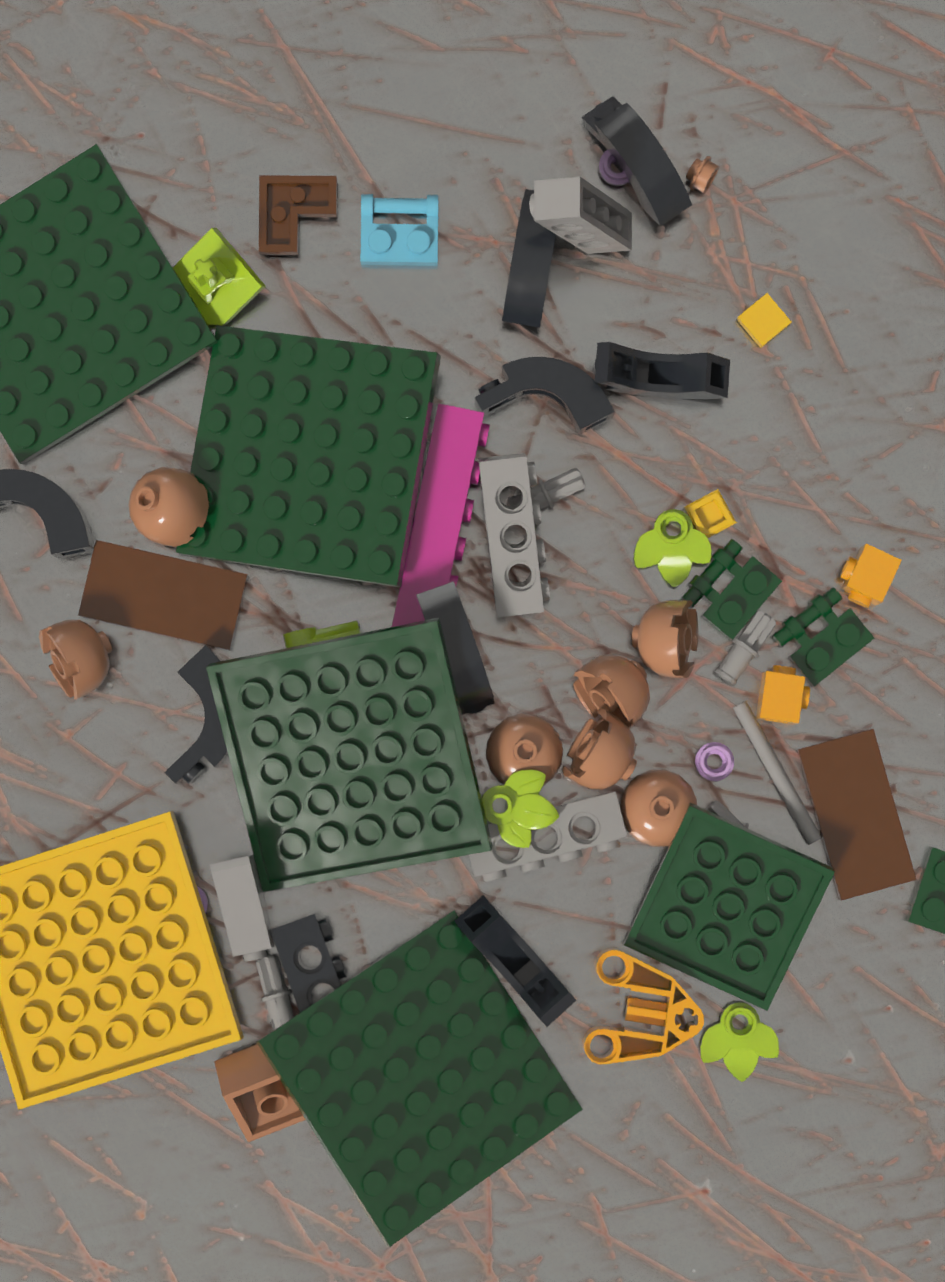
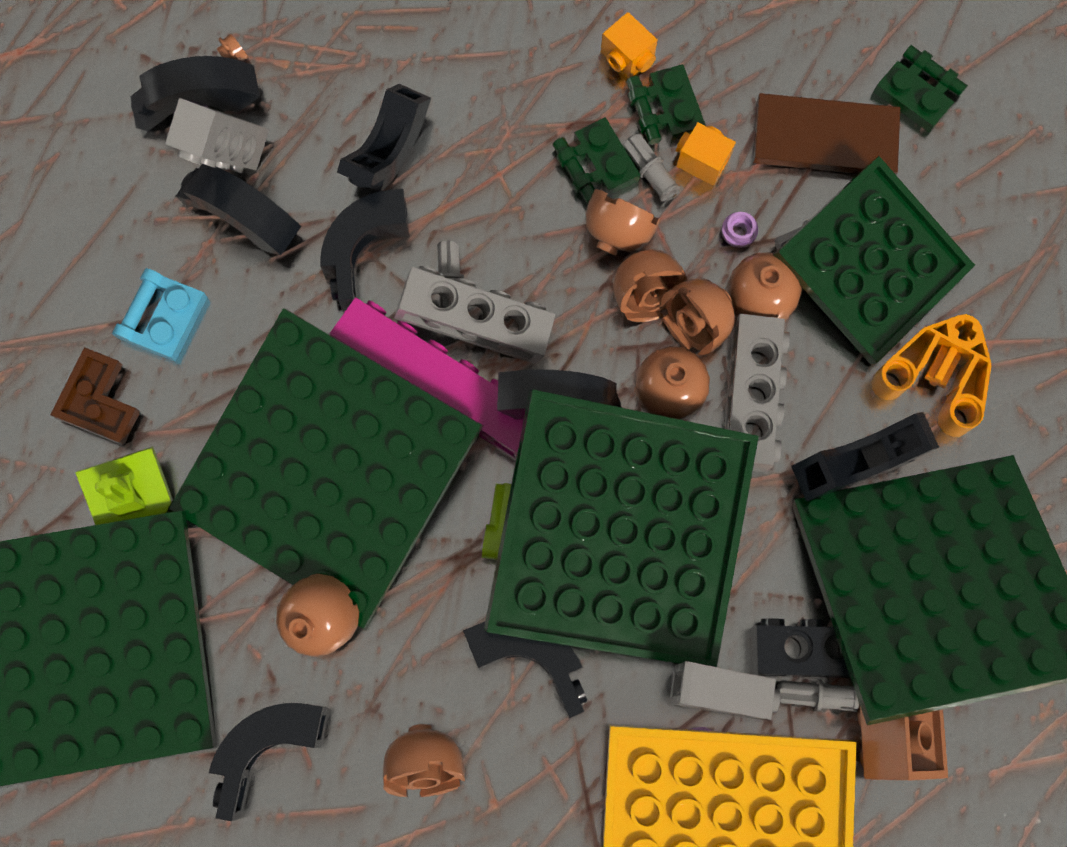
camera: 70 degrees left, 10 degrees down
reddish brown tile [78,540,248,651] -> none
lime plate [482,769,559,848] -> none
lime plate [634,509,712,587] -> none
yellow tile [683,489,737,539] -> none
lime plate [700,1002,779,1082] -> none
light grey bar [733,701,822,845] -> none
yellow tile [736,293,792,348] -> none

